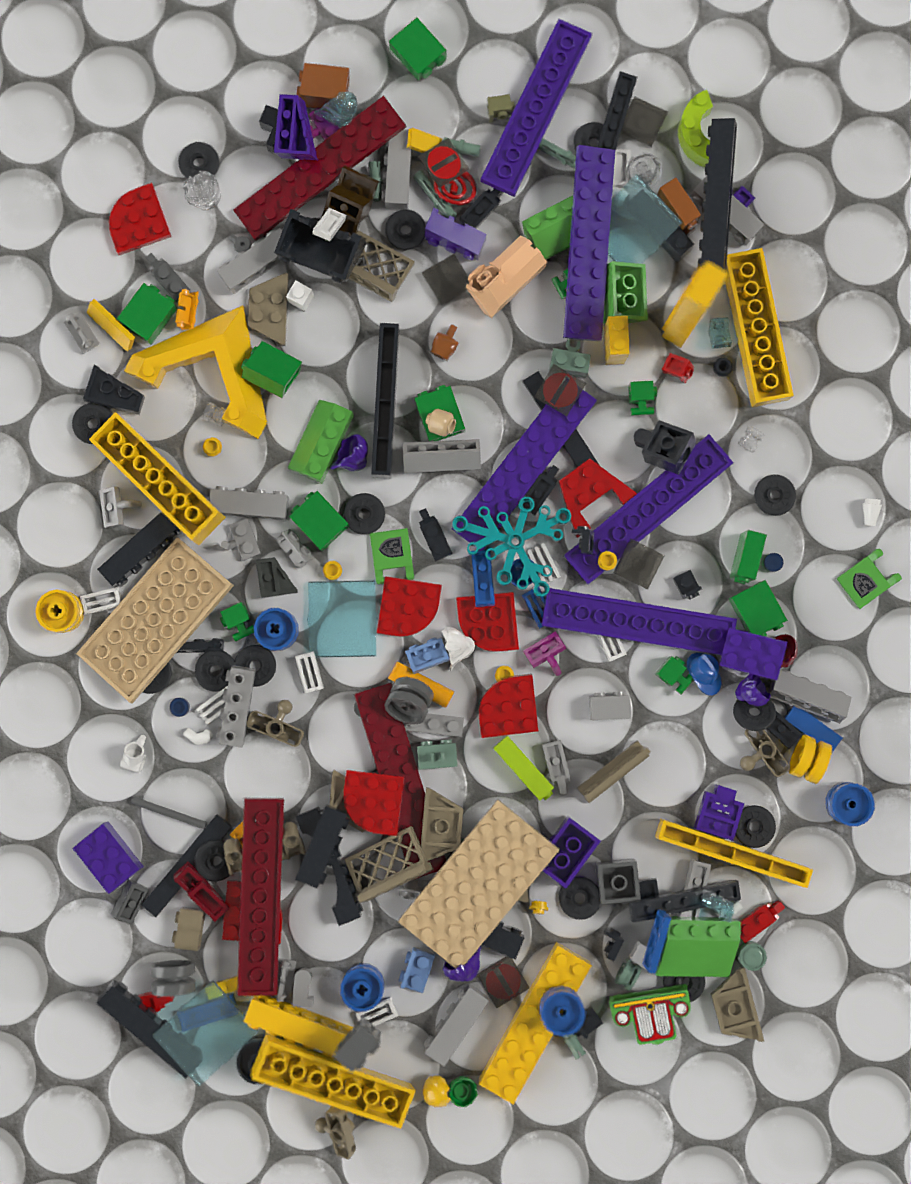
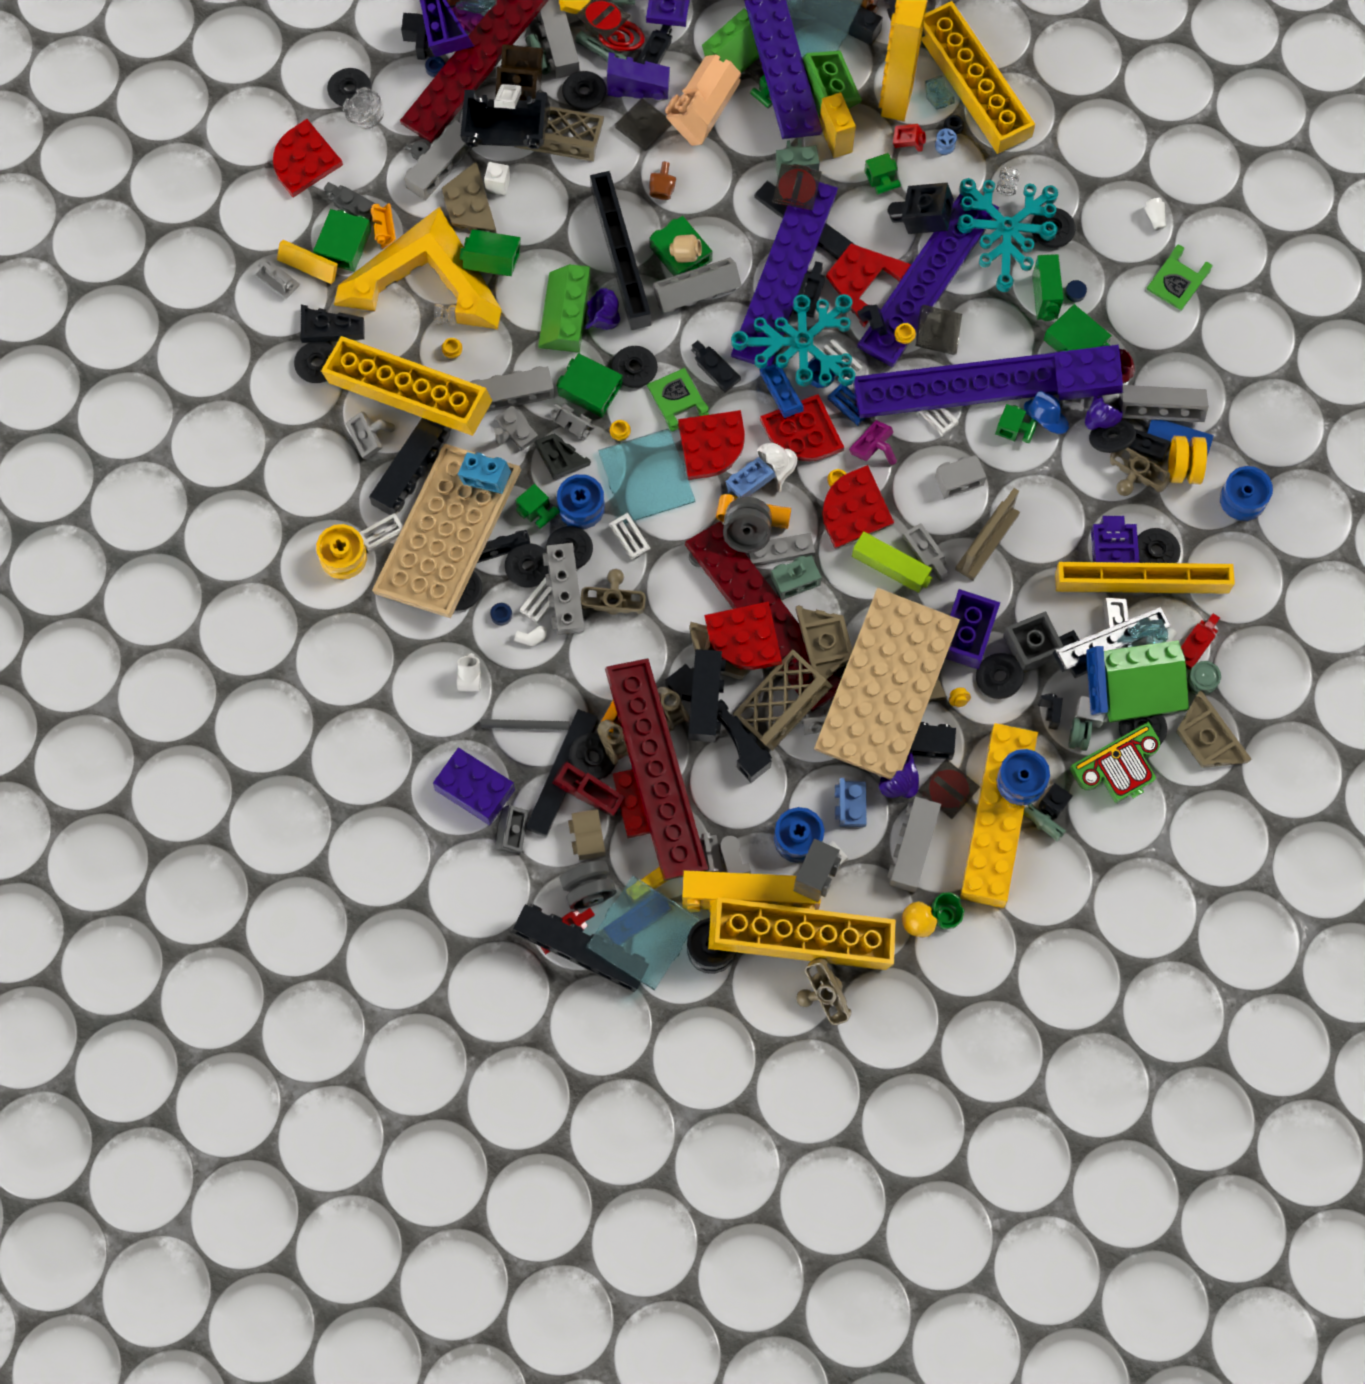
camera: 15 degrees left, 15 degrees down
black bracket [672,570,702,600] -> none
none -> dark blue tile [425,56,445,77]
none -> dark azure brick [458,452,511,494]
none -> medium blue wheel [935,128,957,155]
none -> teal plant [957,178,1058,292]

